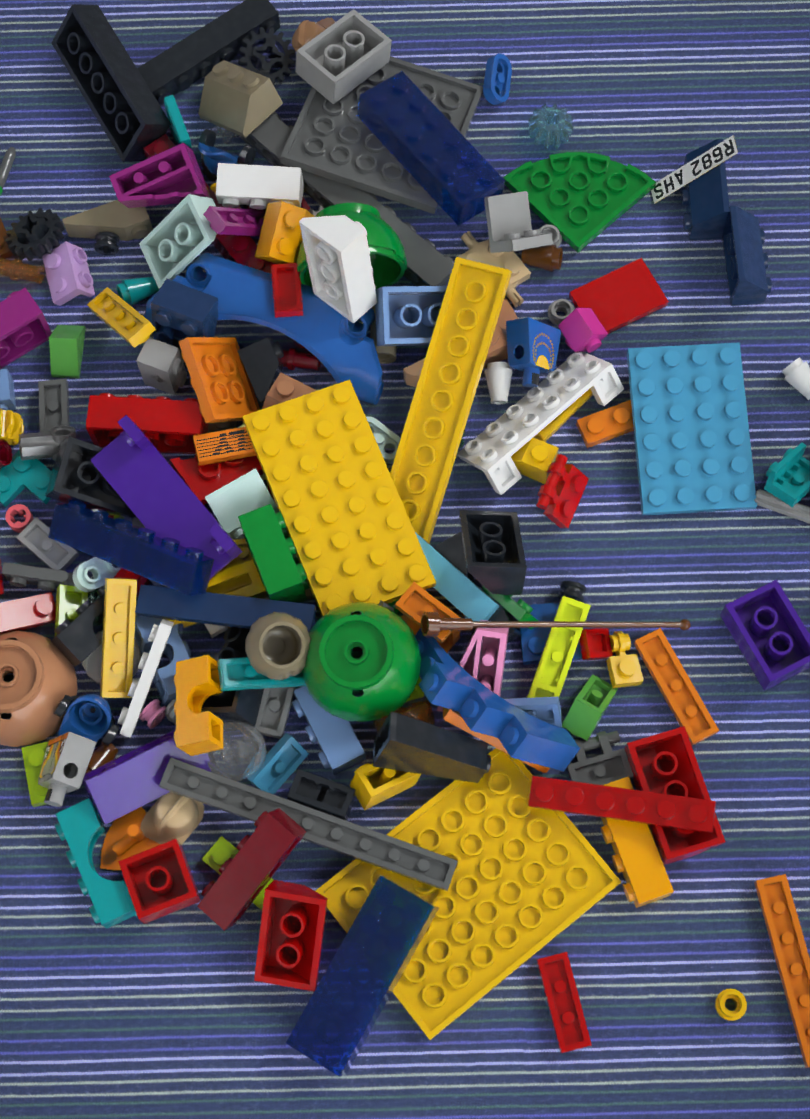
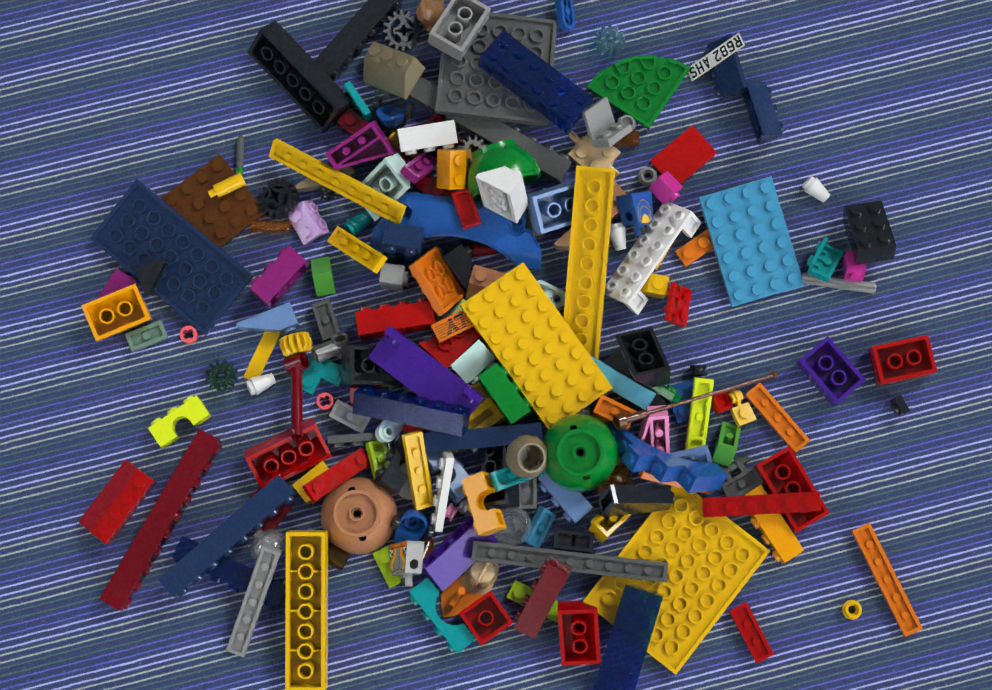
camera: 20 degrees left, 10 degrees up
none -> yellow plate [268,138,407,224]

